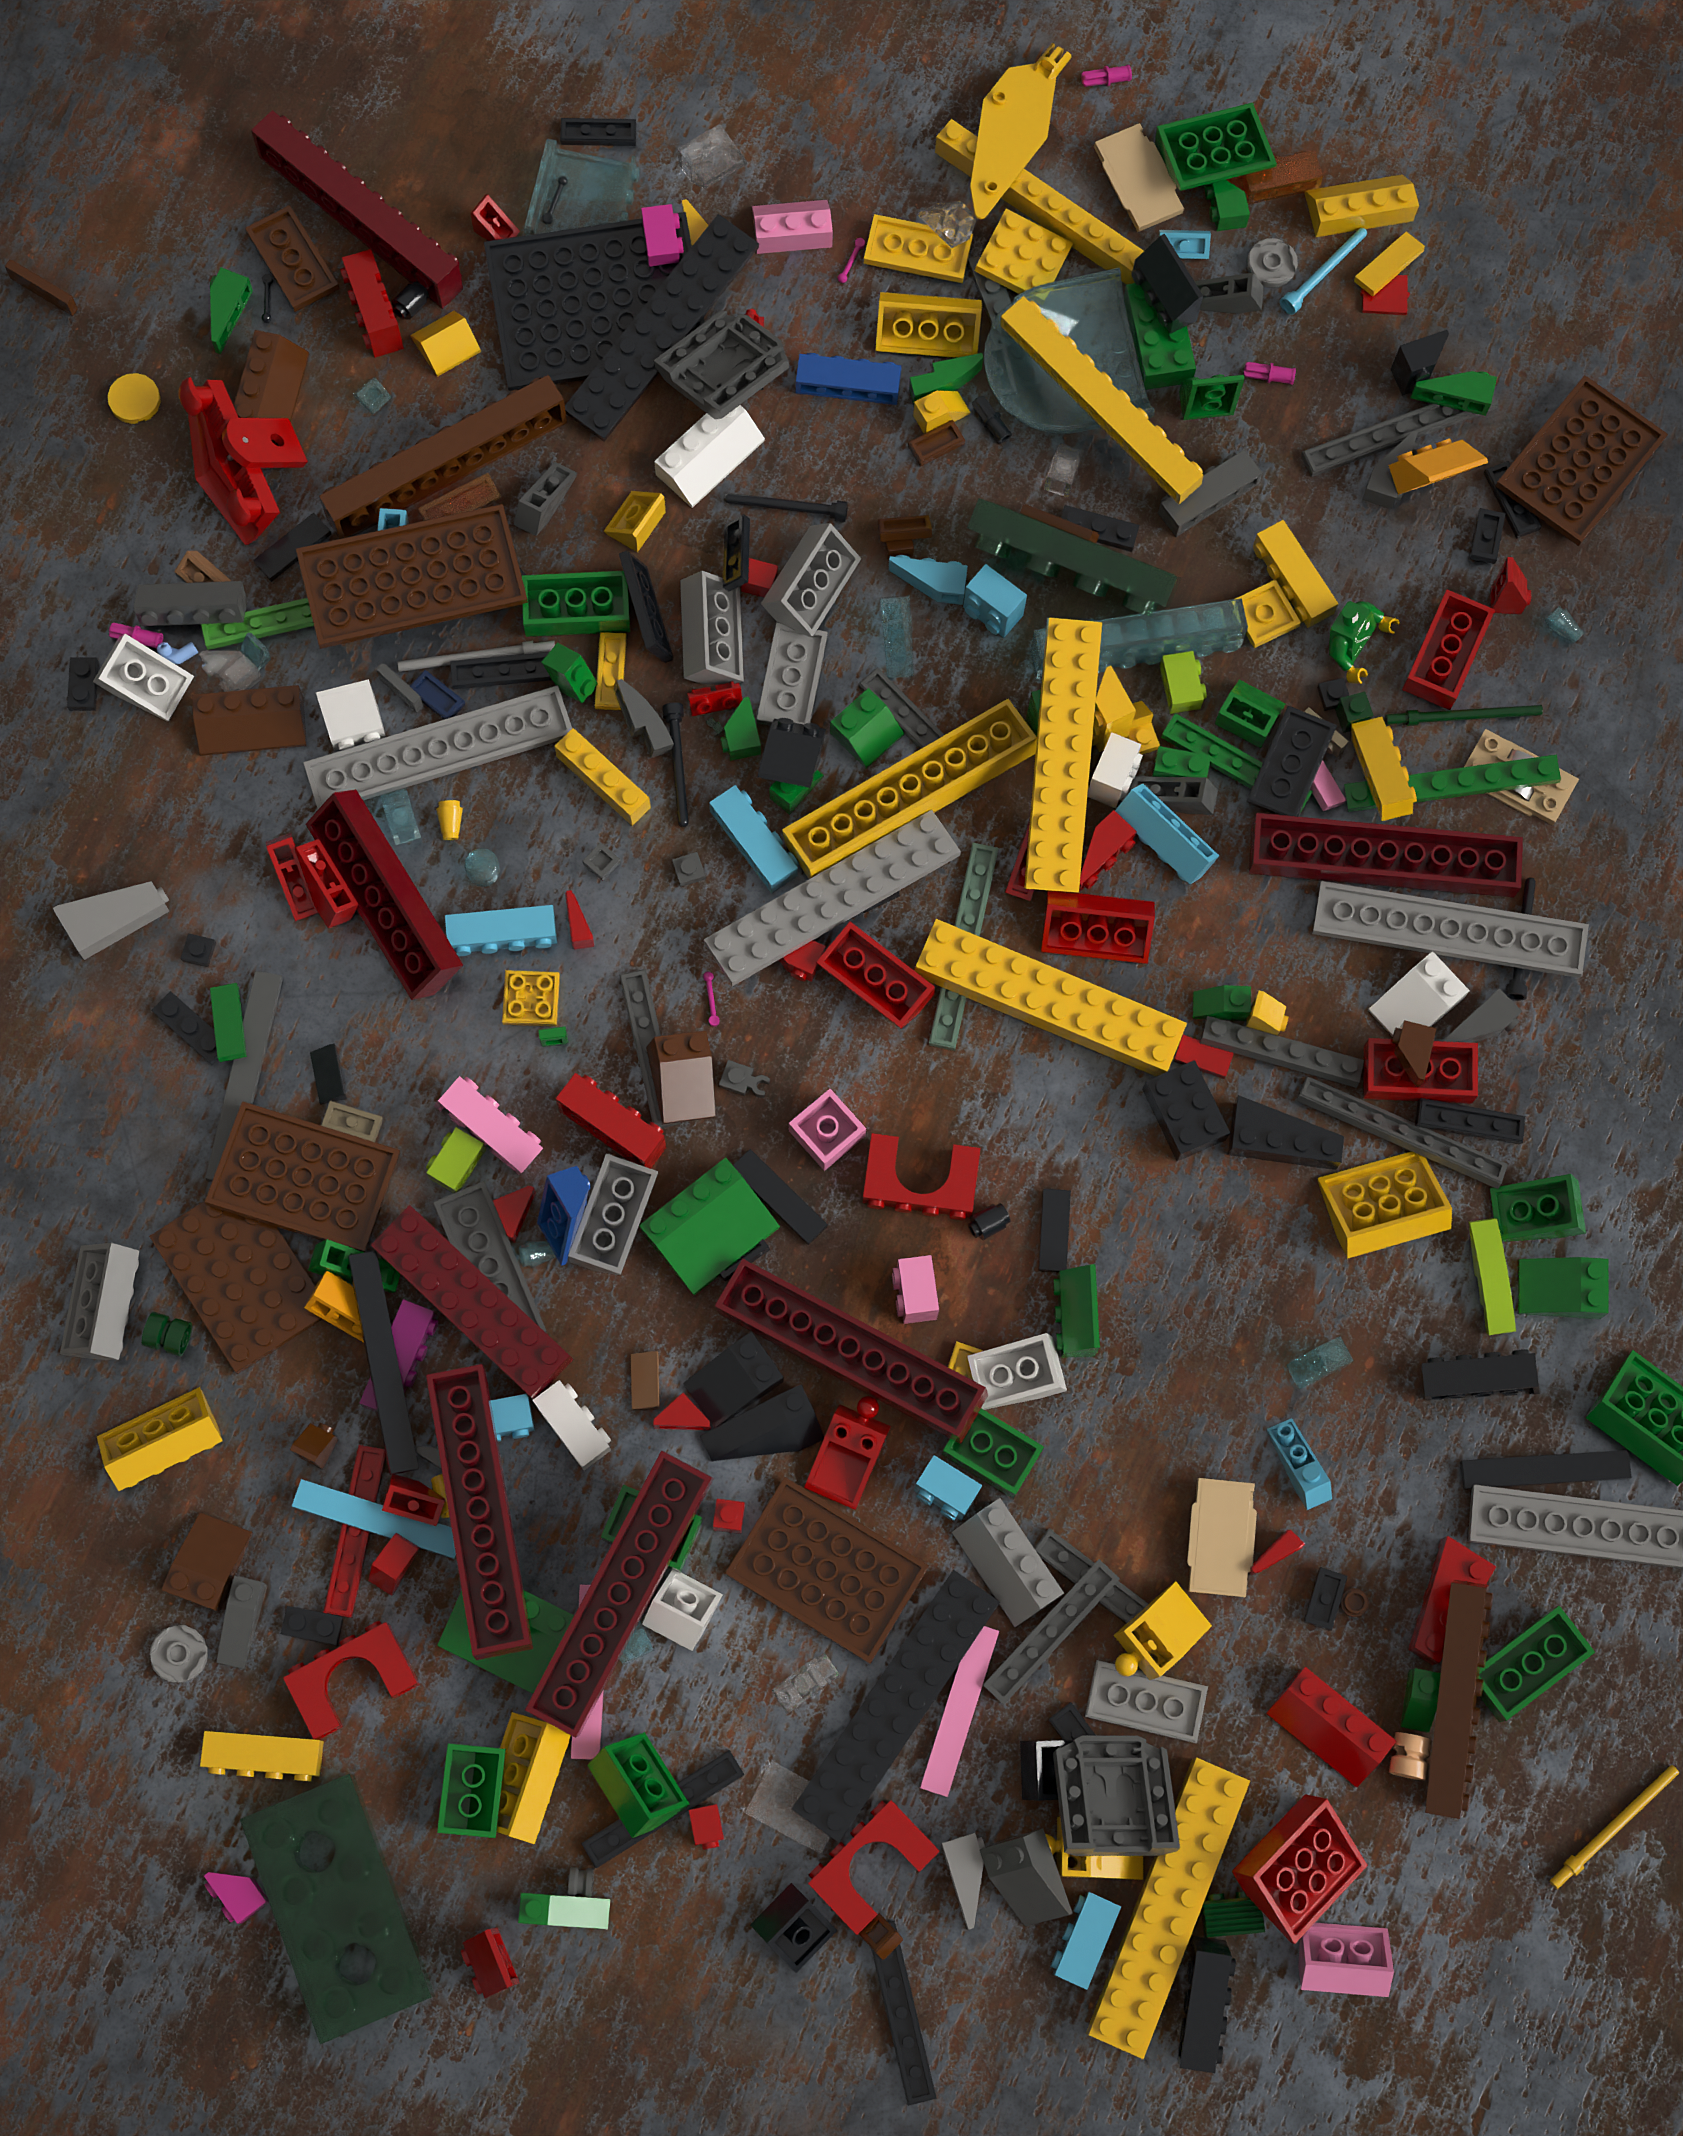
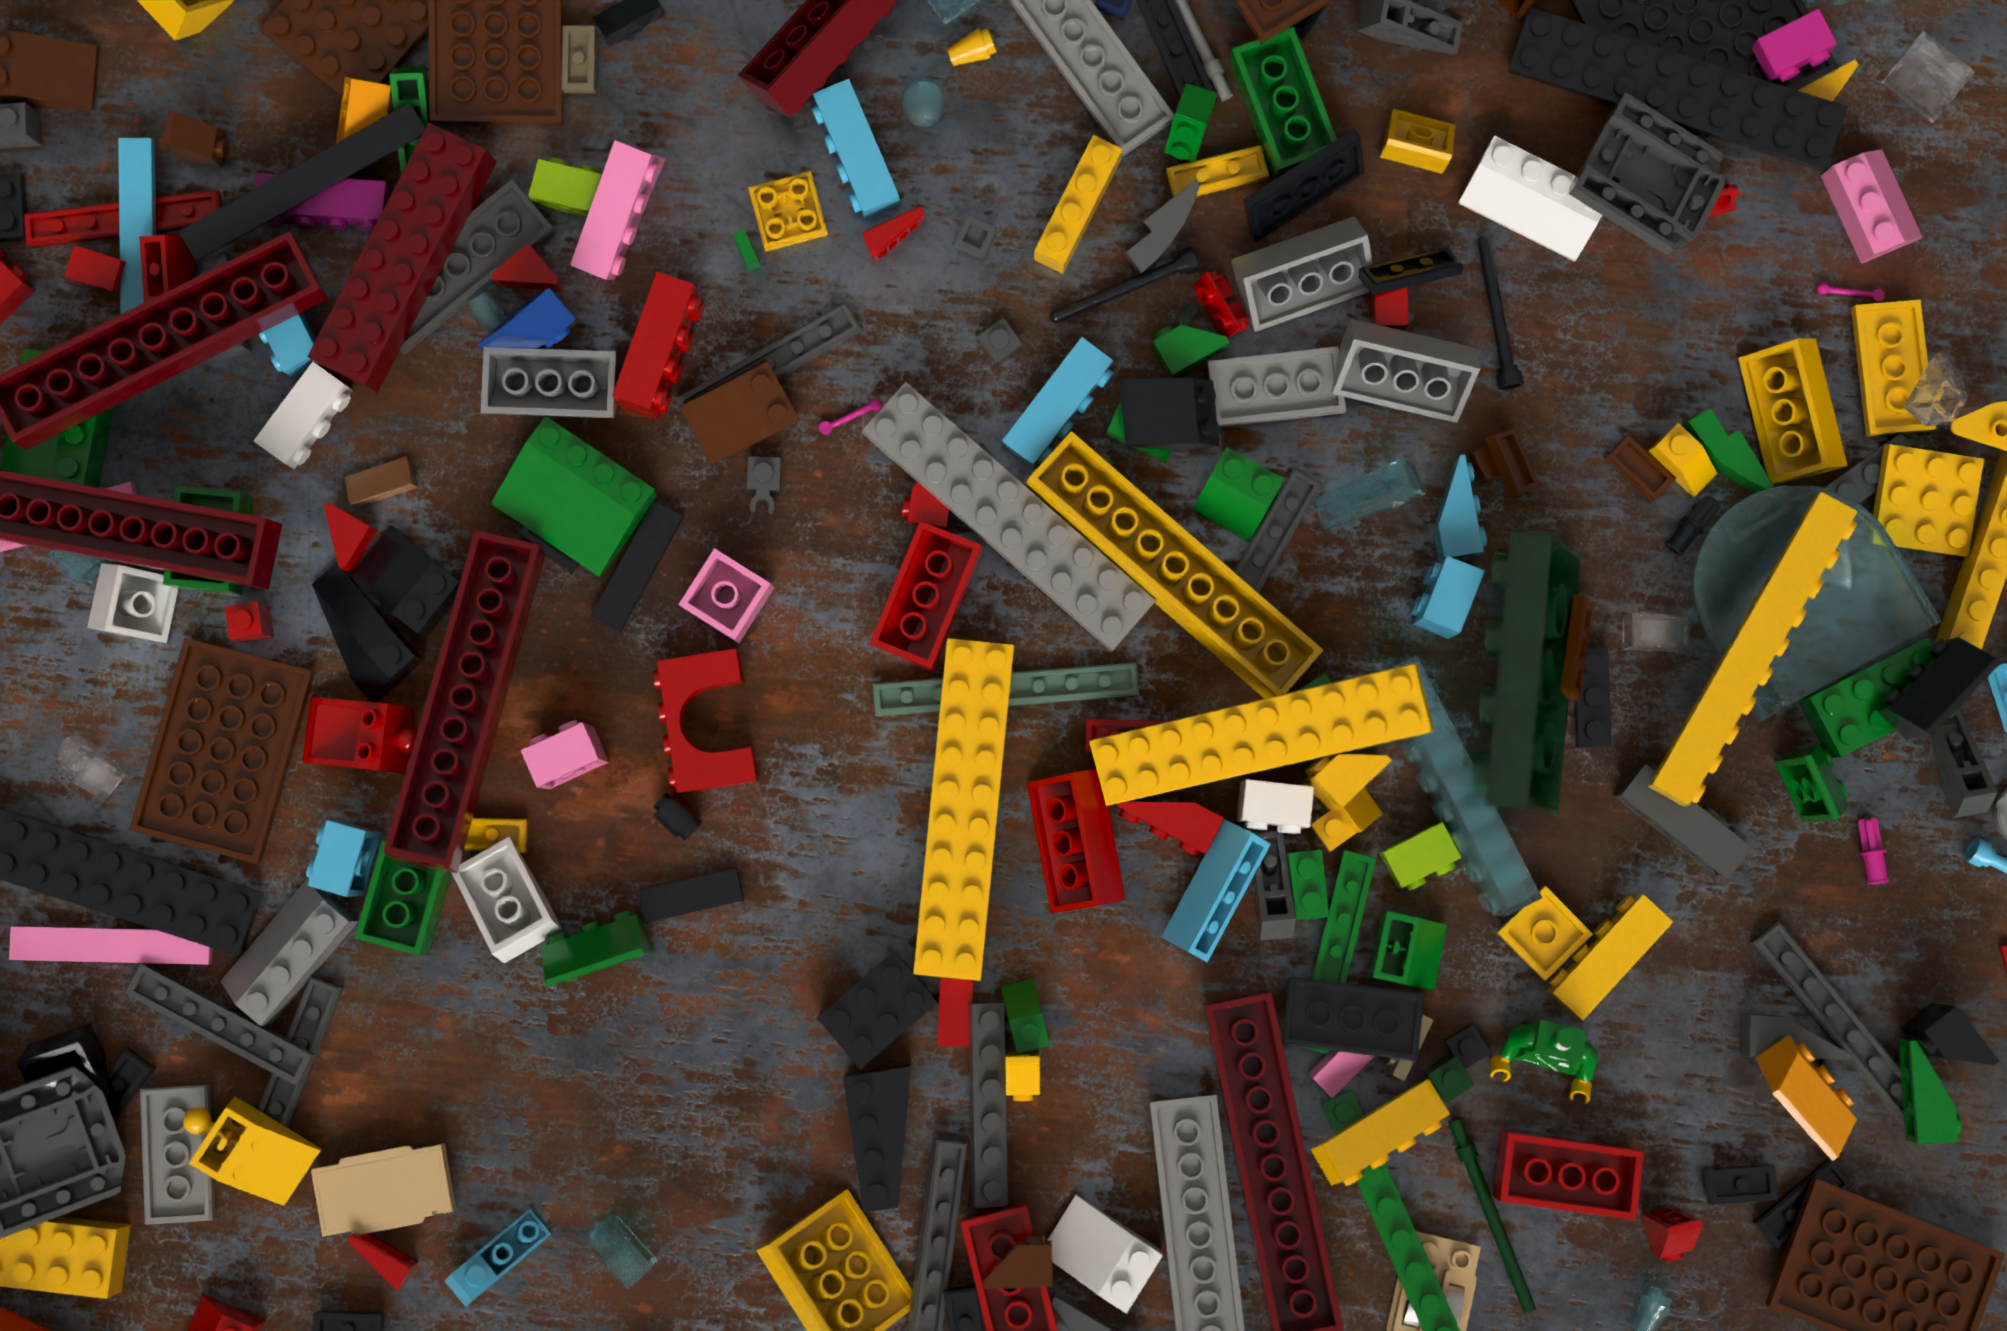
camera: 80 degrees right, 10 degrees up
blue brick [796,353,902,405] -> none

